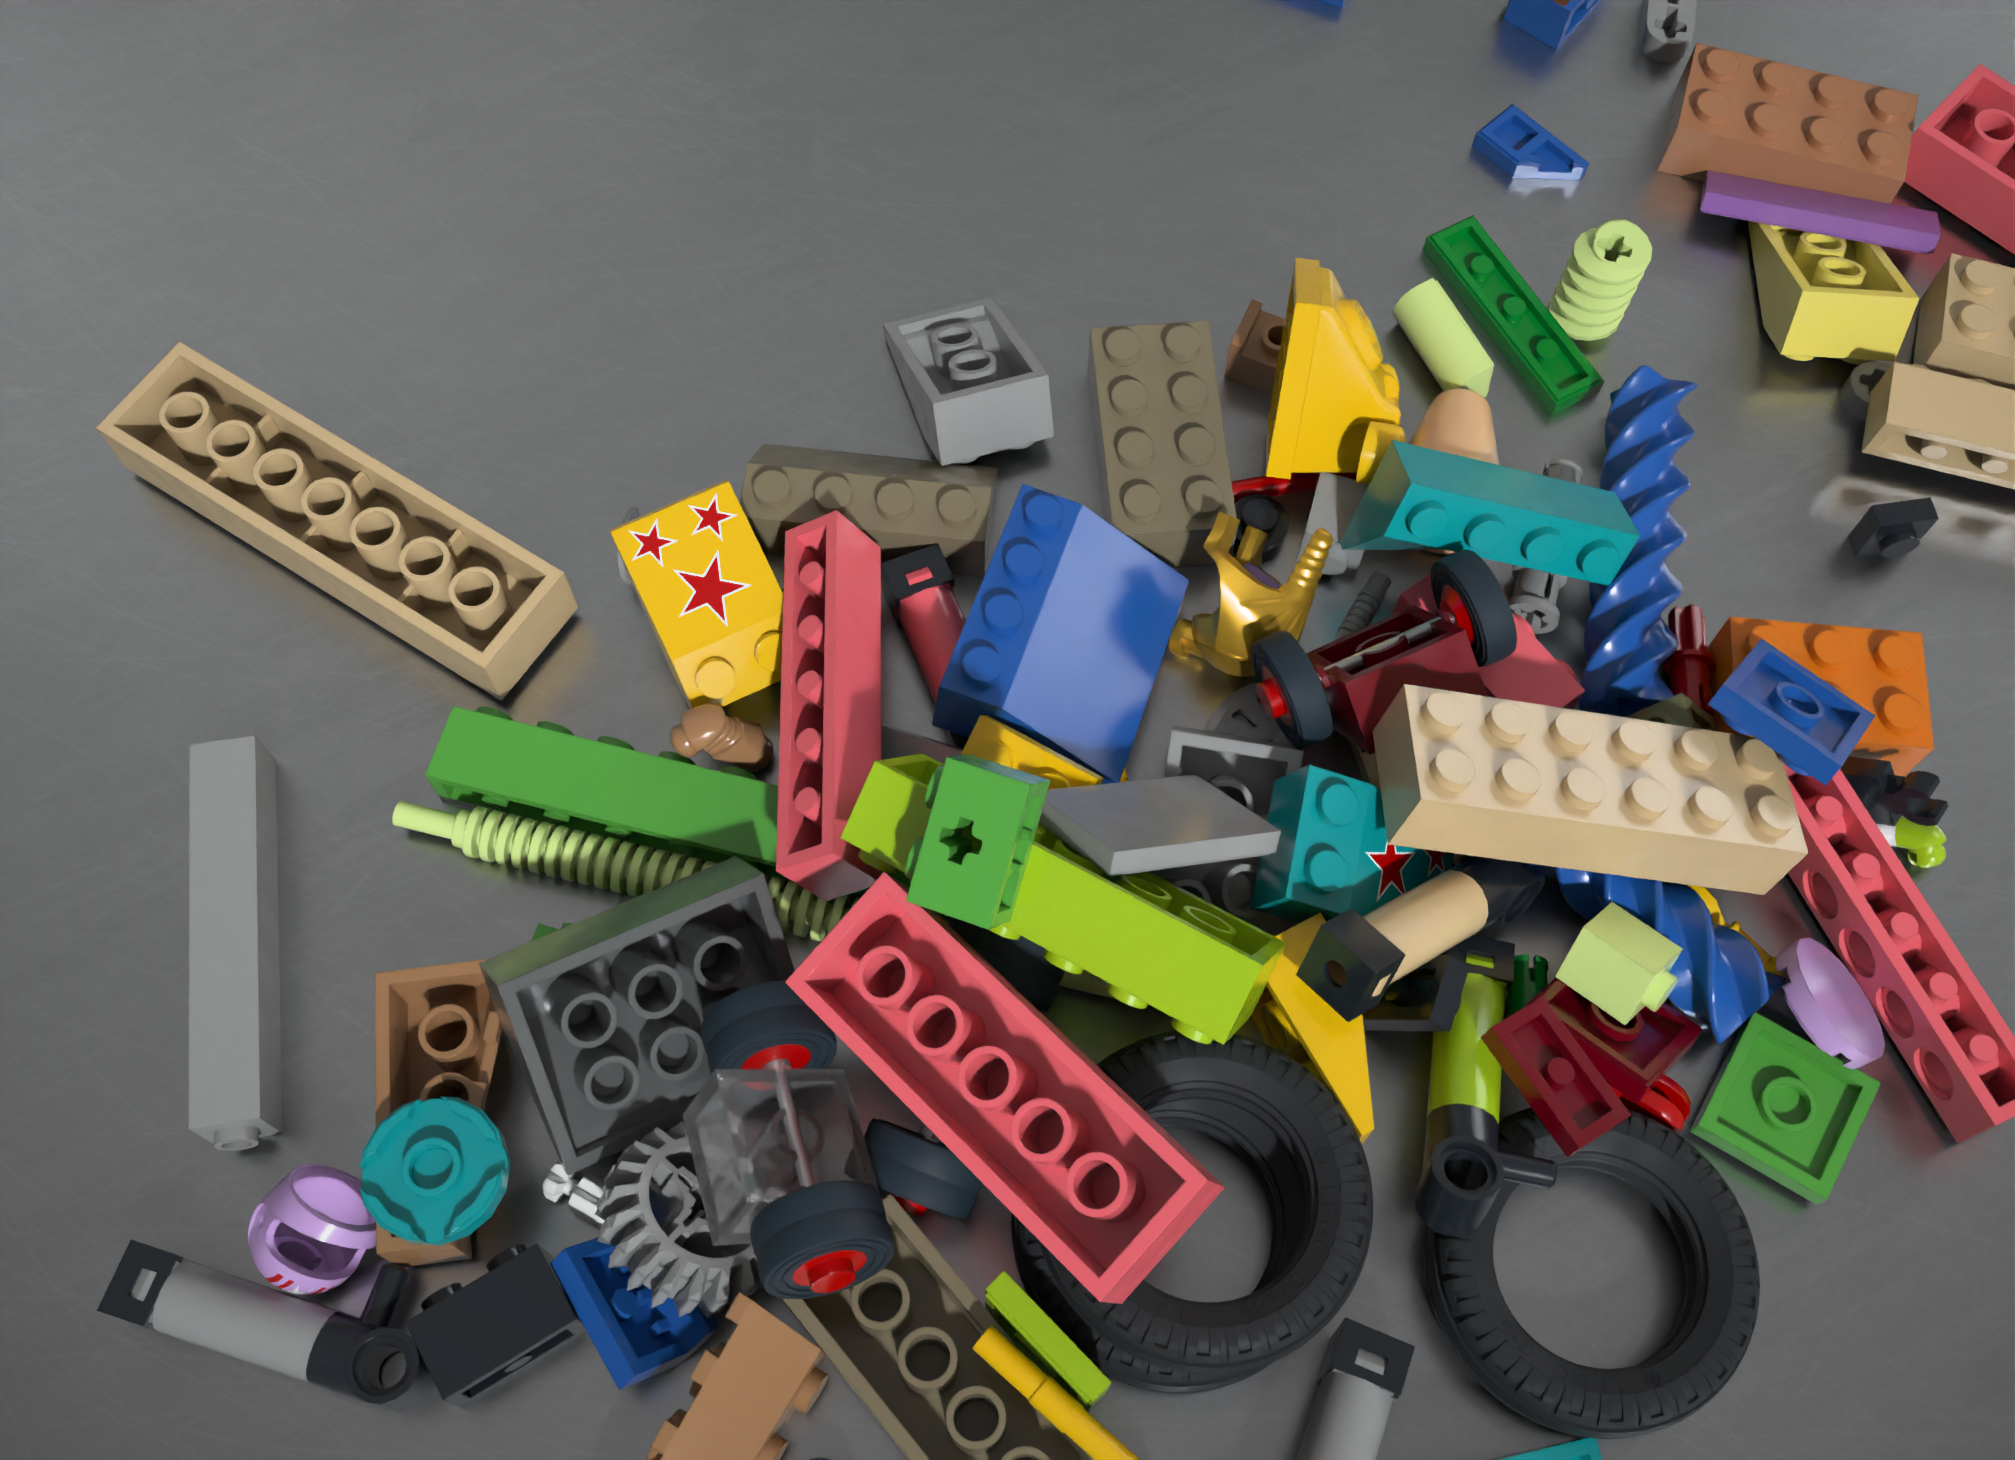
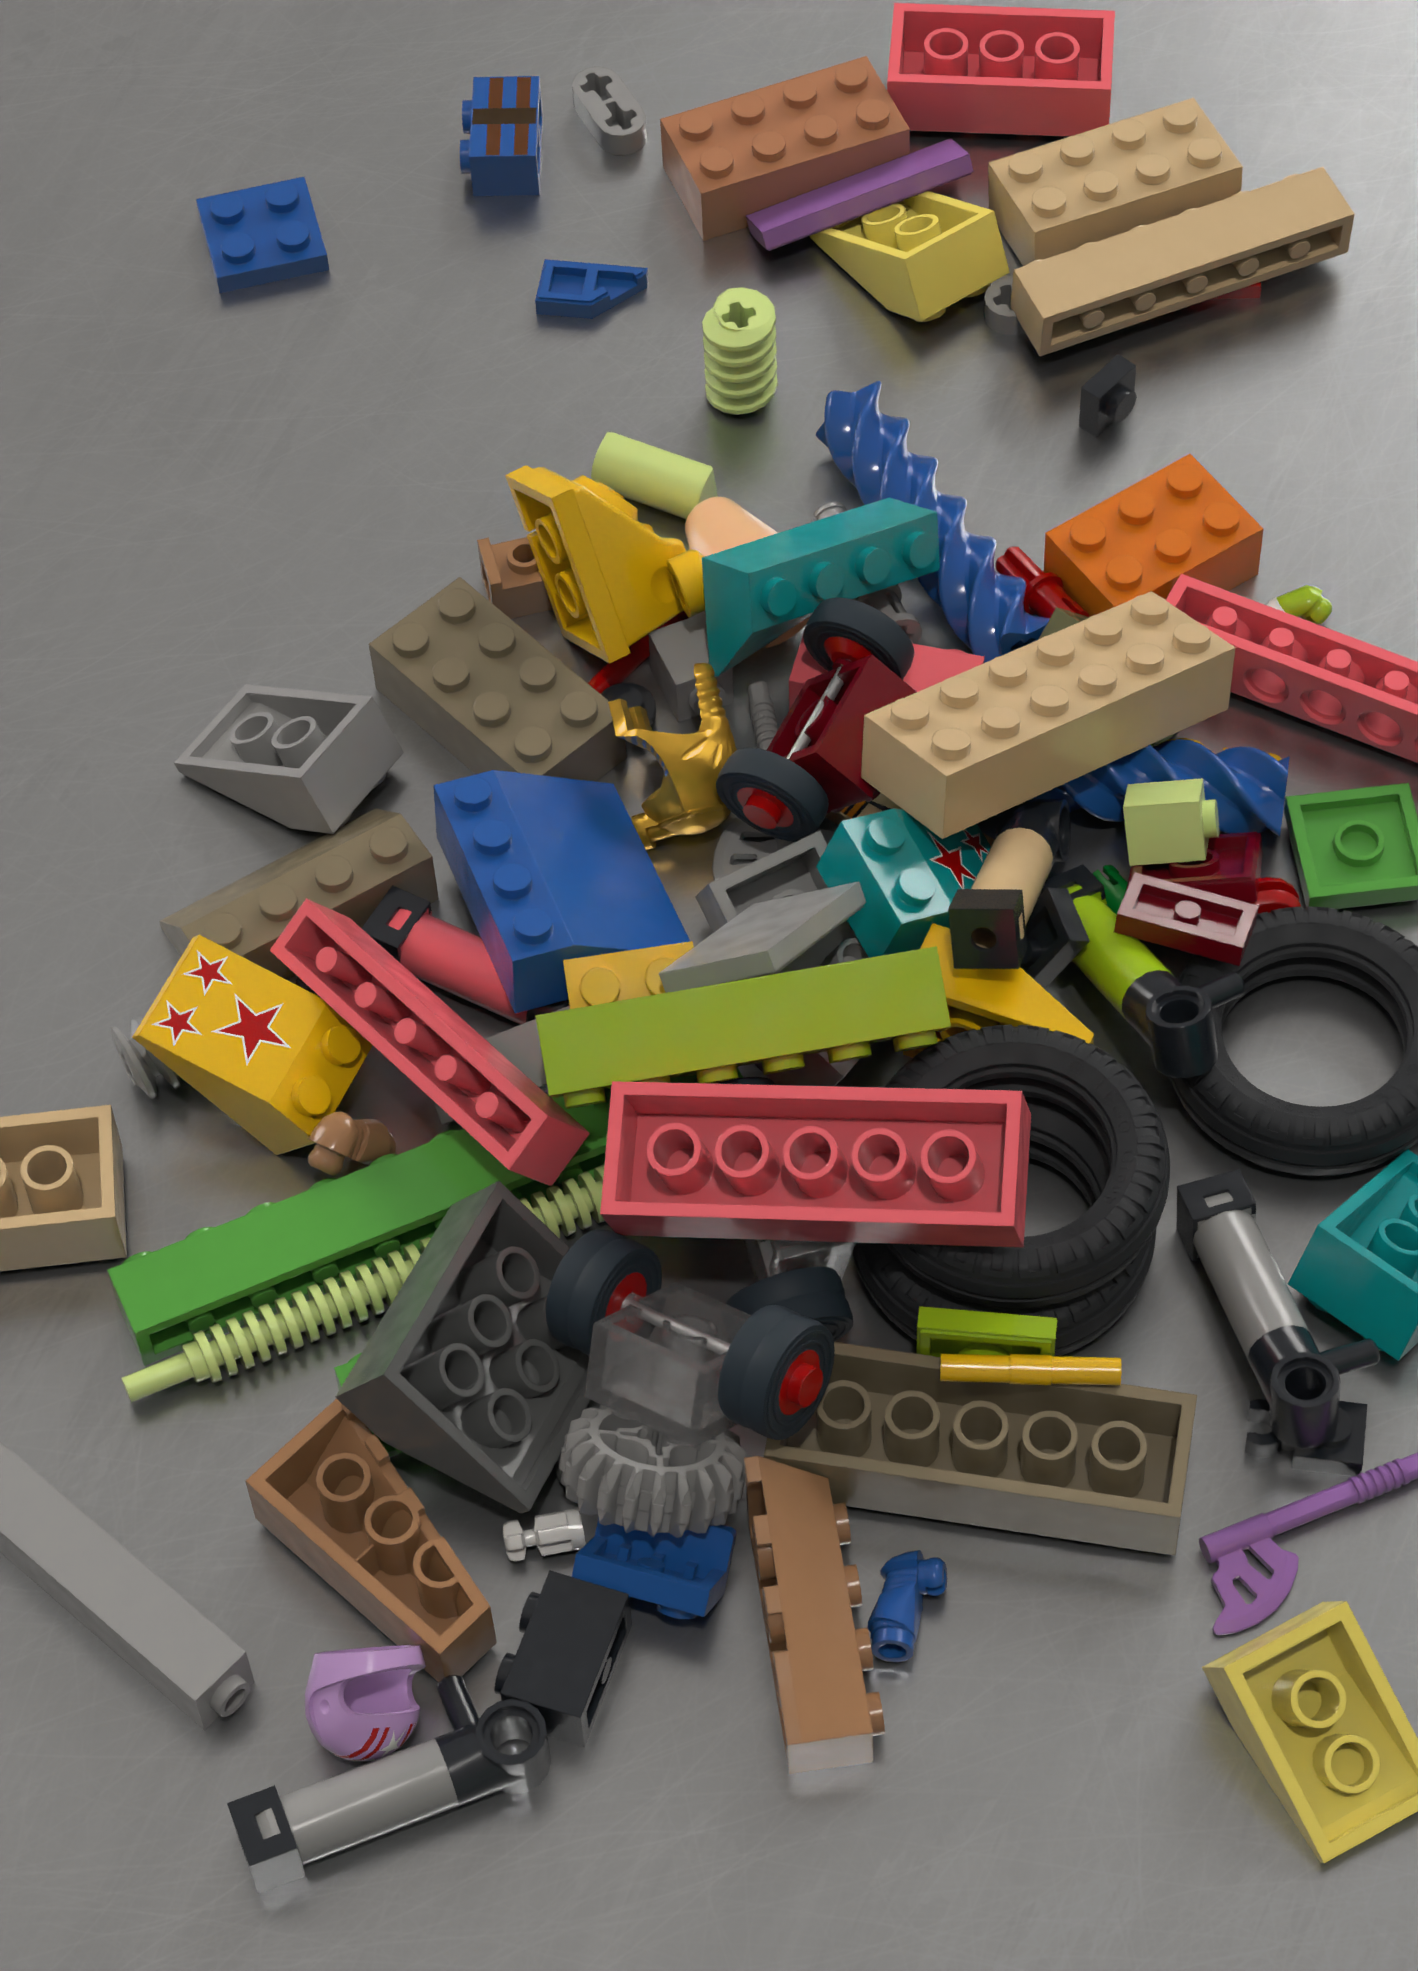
camera: 35 degrees left, 10 degrees down
teal tile [360,1096,511,1246] -> none
bright green brick [905,754,1051,930] -> none
green tile [1423,215,1605,416] -> none
blue plate [1708,639,1875,786] -> none
lavender tile [1775,938,1885,1070] -> none
black plate [1840,756,1948,826] -> none

